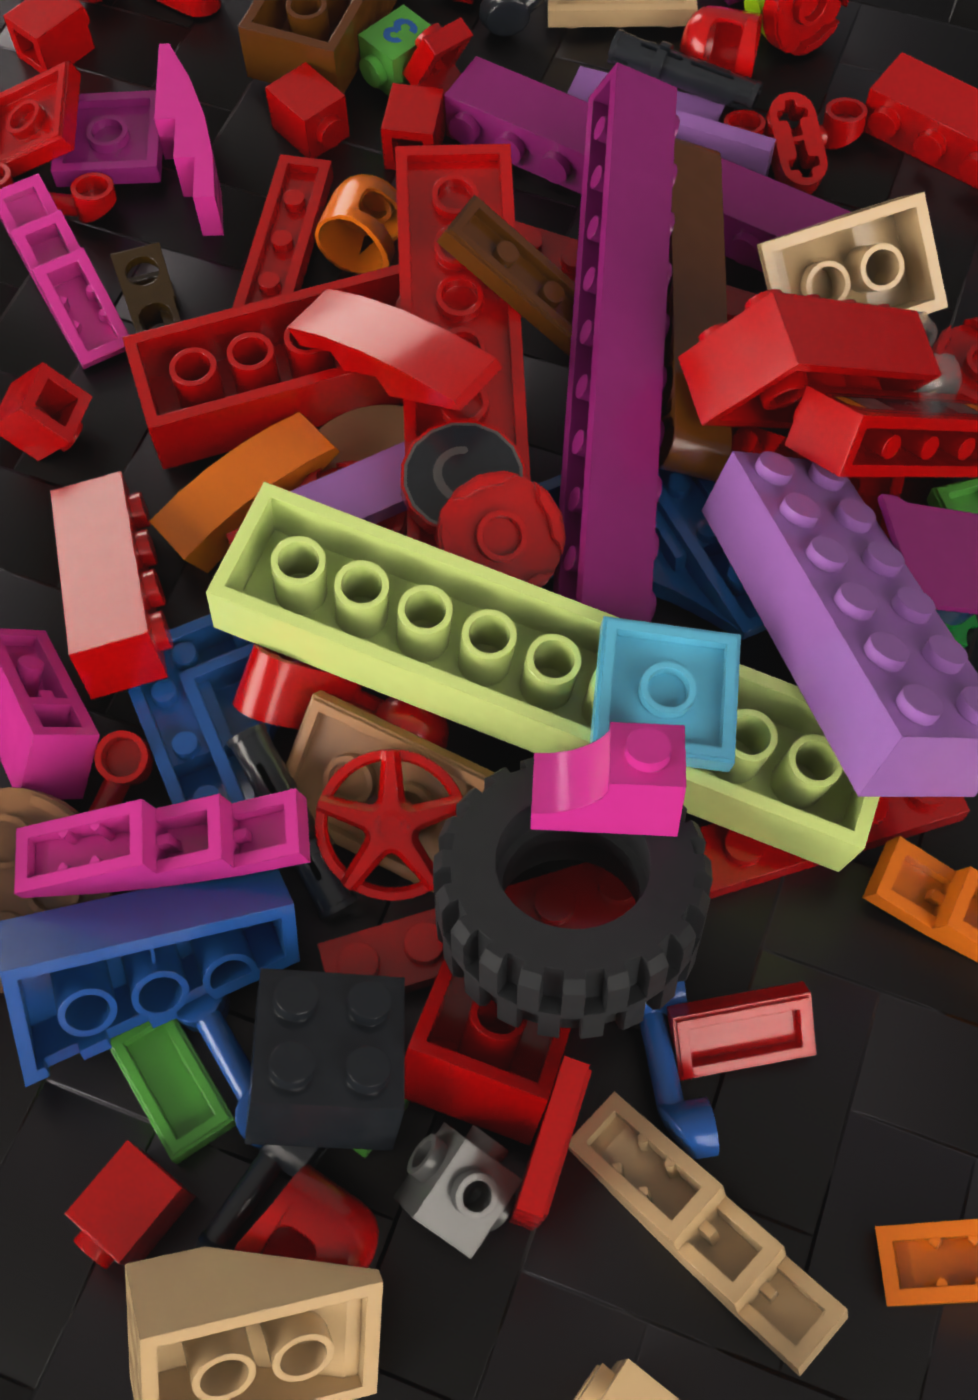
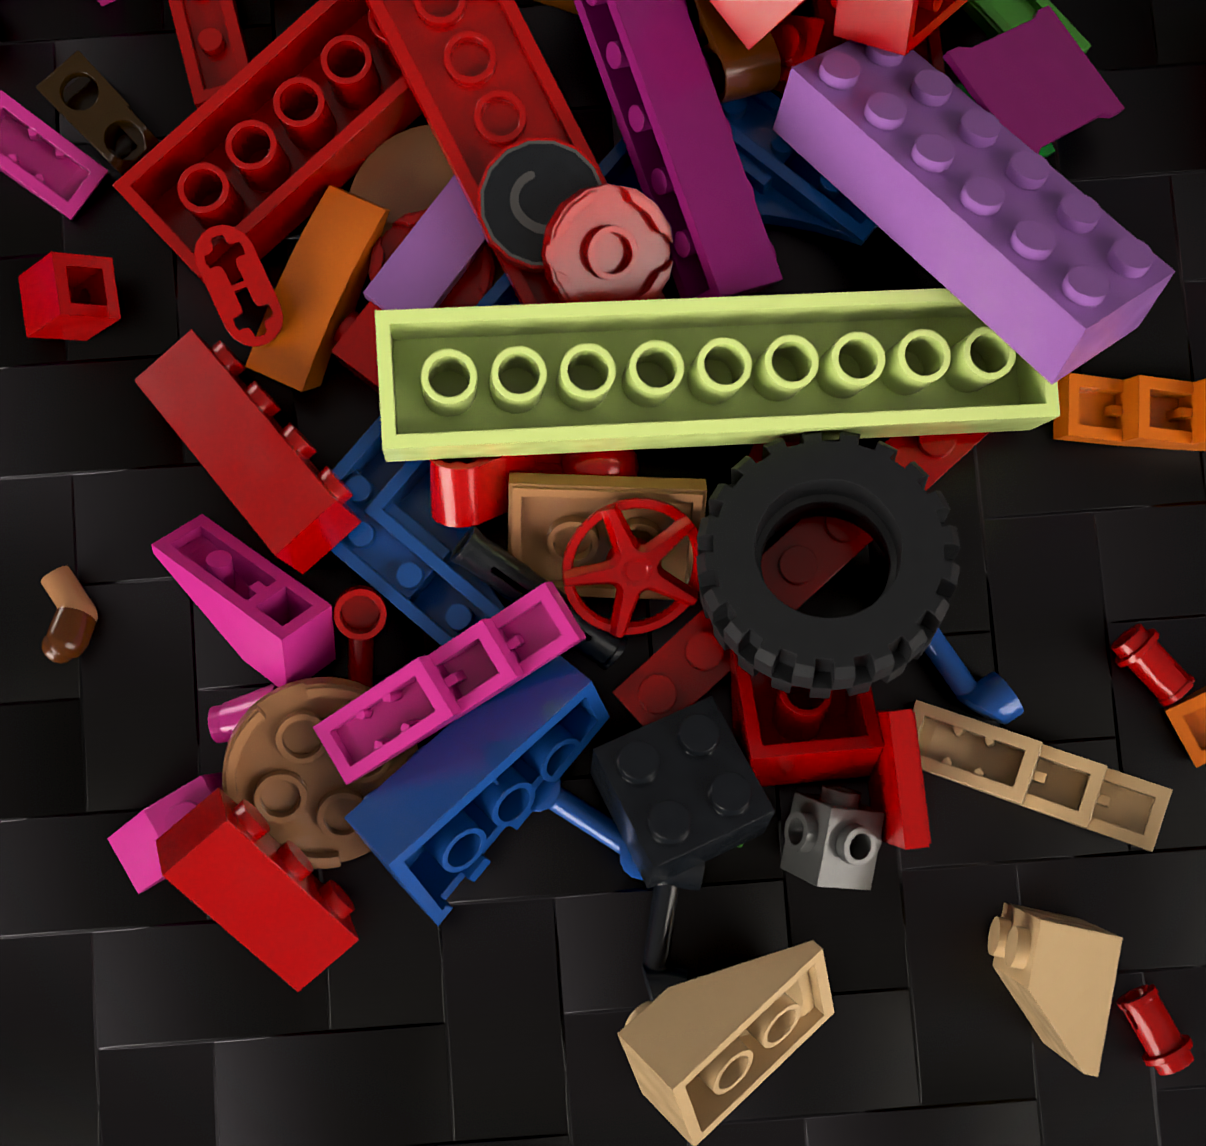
camera: 25 degrees left, 20 degrees up
red brick [64,1140,196,1269] -> none
bright green tile [110,1018,236,1164] -> none
red helmet [234,1164,379,1268] -> none
red slope [287,288,503,411] -> none
dark pink arch [531,722,686,837] -> none
medium azure tile [590,616,741,772] -> none
tile [667,981,816,1081] -> none
none -> red beam [194,225,283,347]
none -> red pin [1111,623,1195,706]

